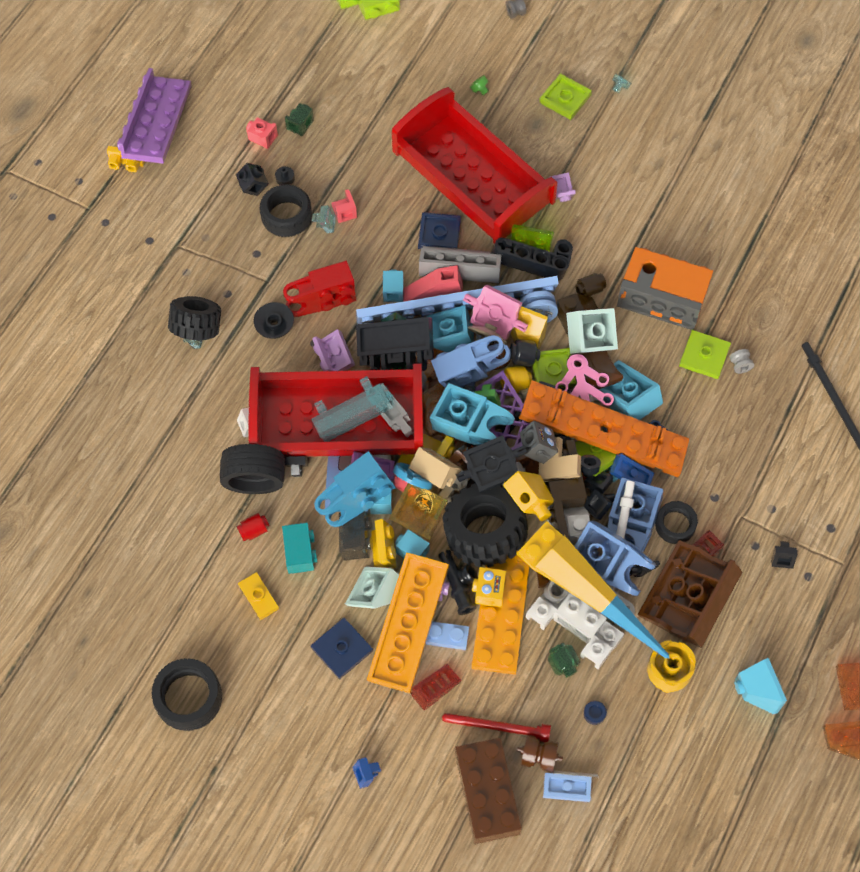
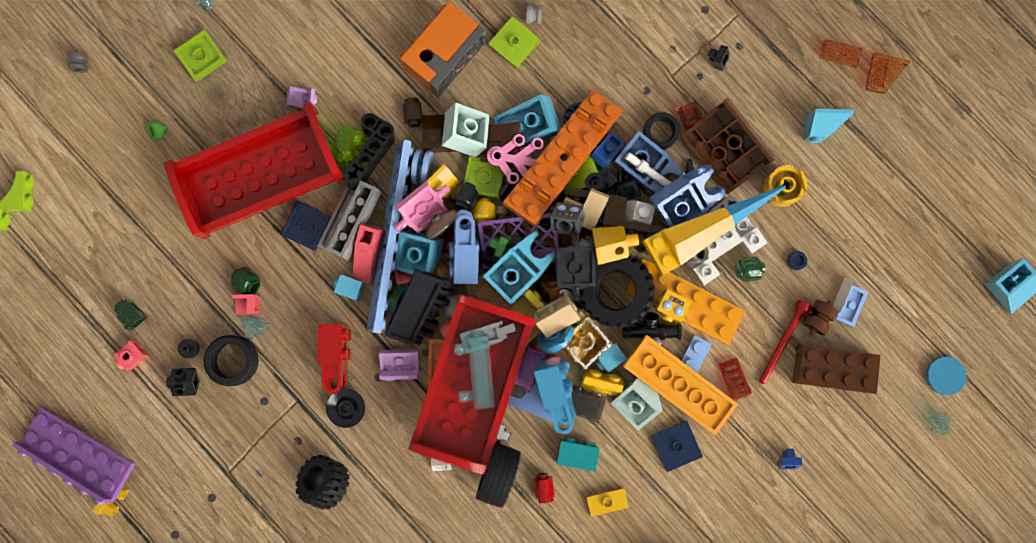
camera: 75 degrees left, 20 degrees up
none -> dark green head [231,267,260,294]

